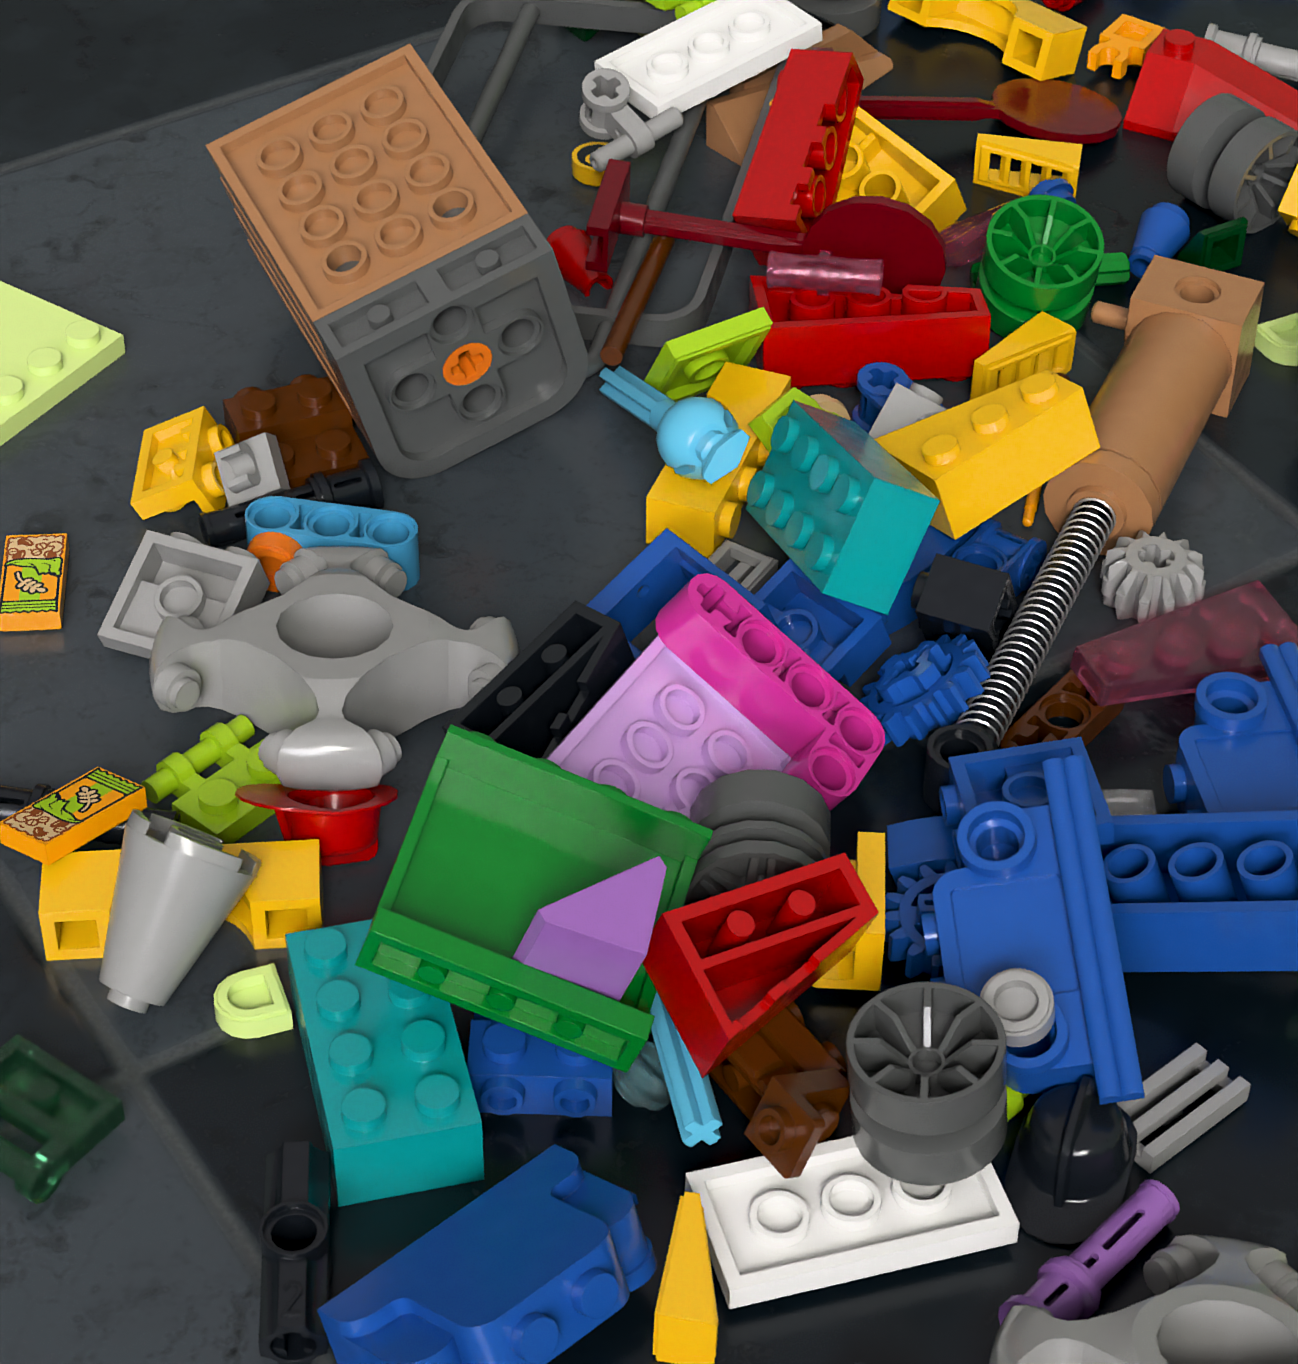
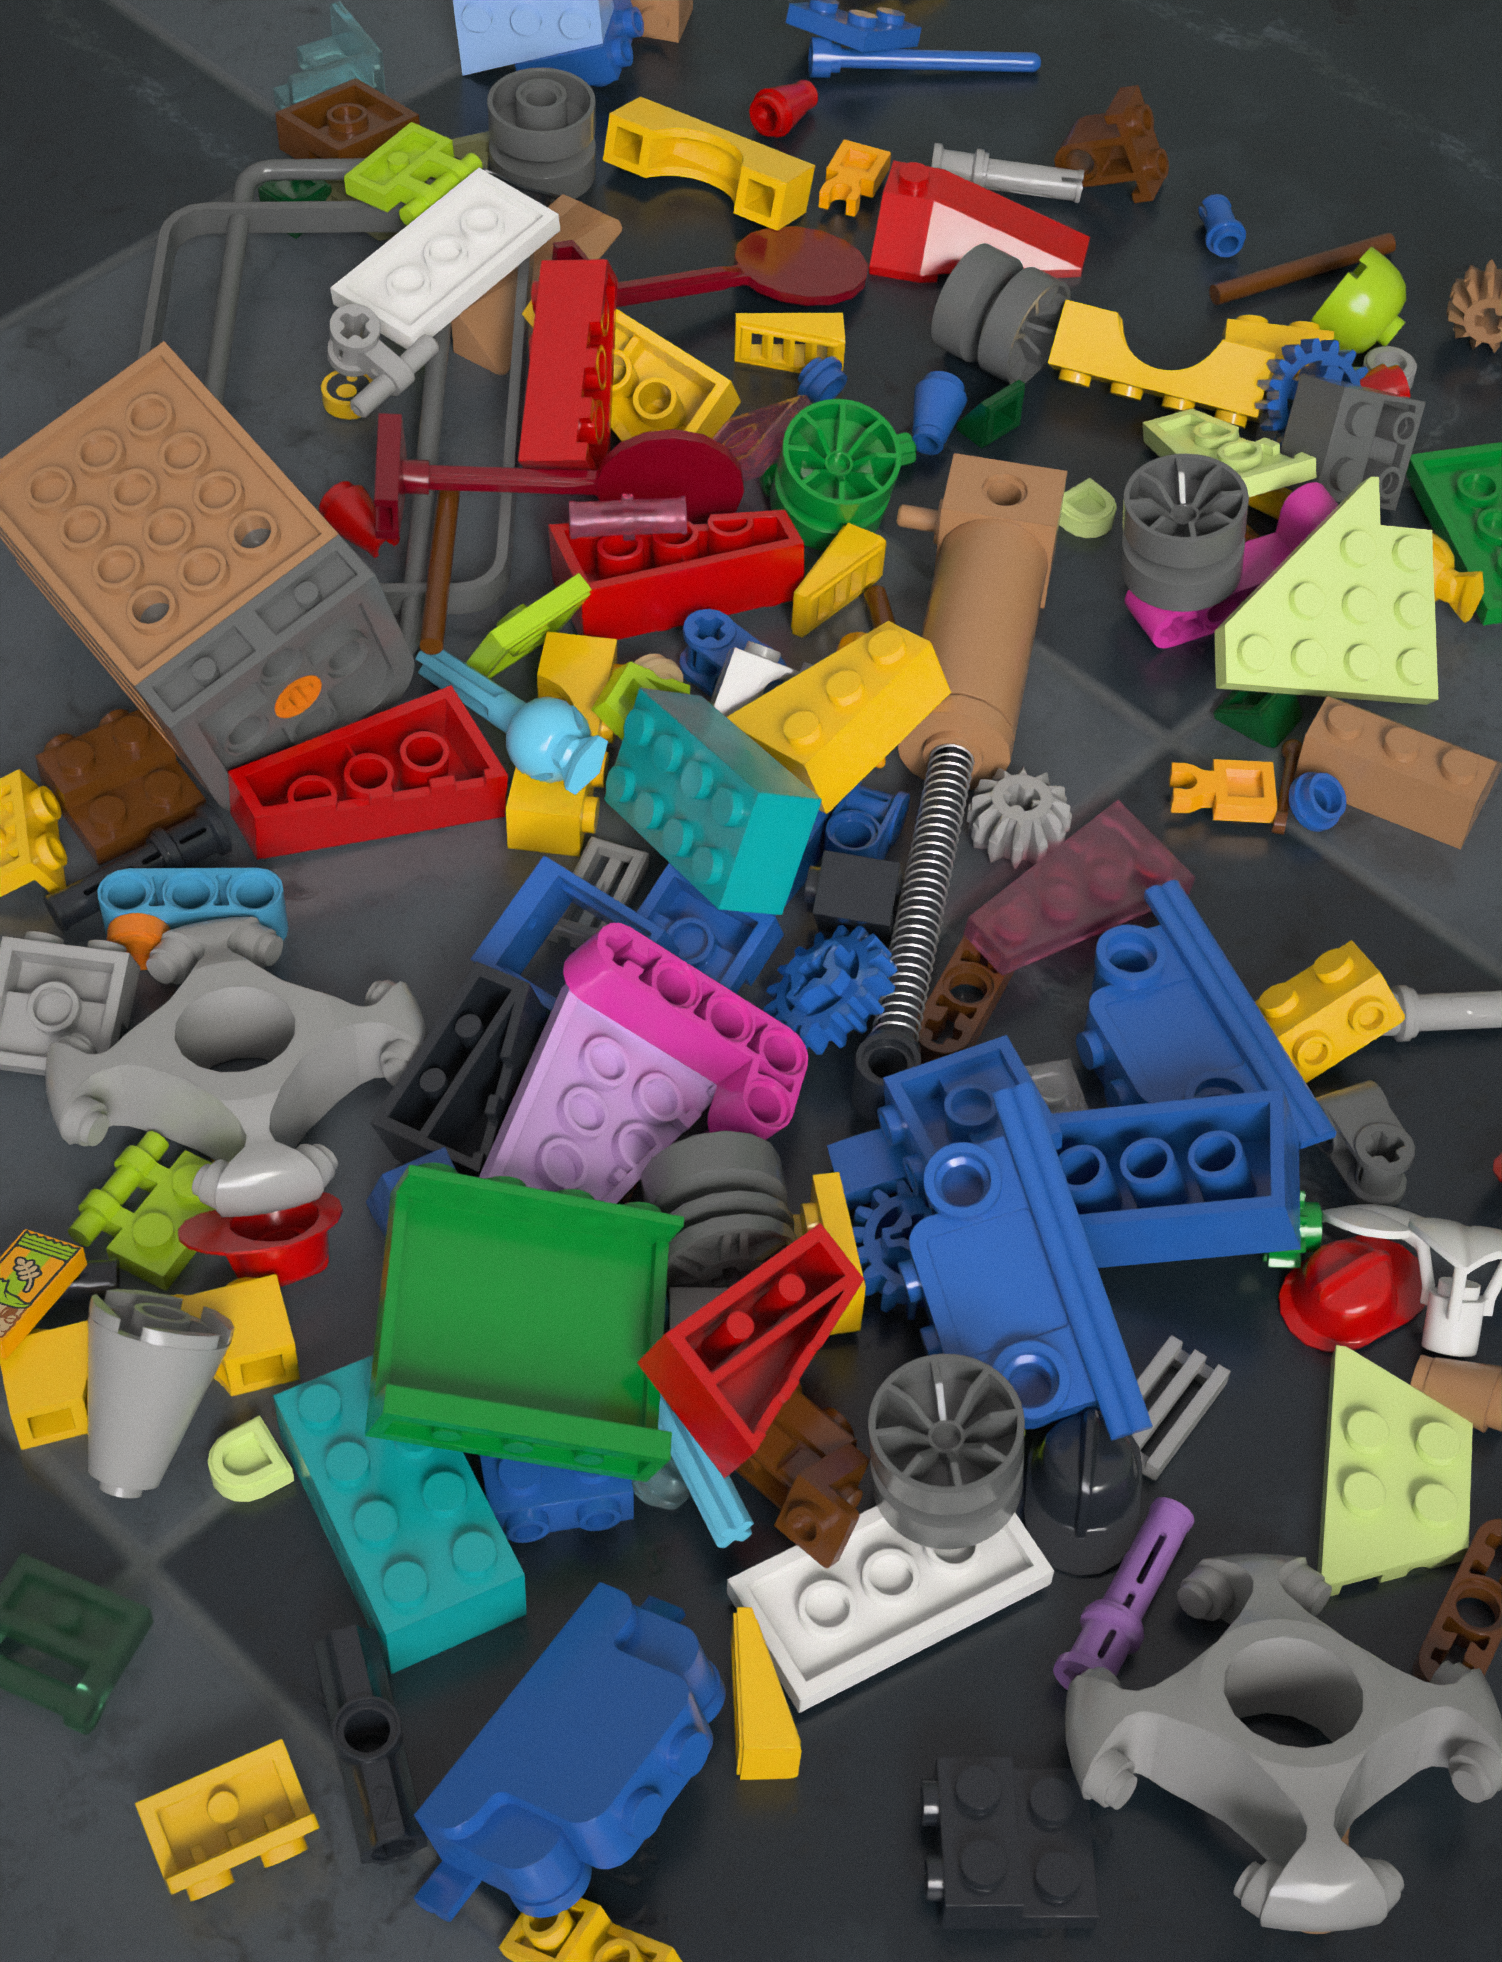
camera: 15 degrees left, 10 degrees up
light grey tile [214,432,291,506] -> none
medium lavender slope [512,856,667,1001] -> none
light grey tile [980,968,1055,1047] -> none
none -> yellow bracket [134,1739,320,1901]
none -> red wedge [228,685,508,860]

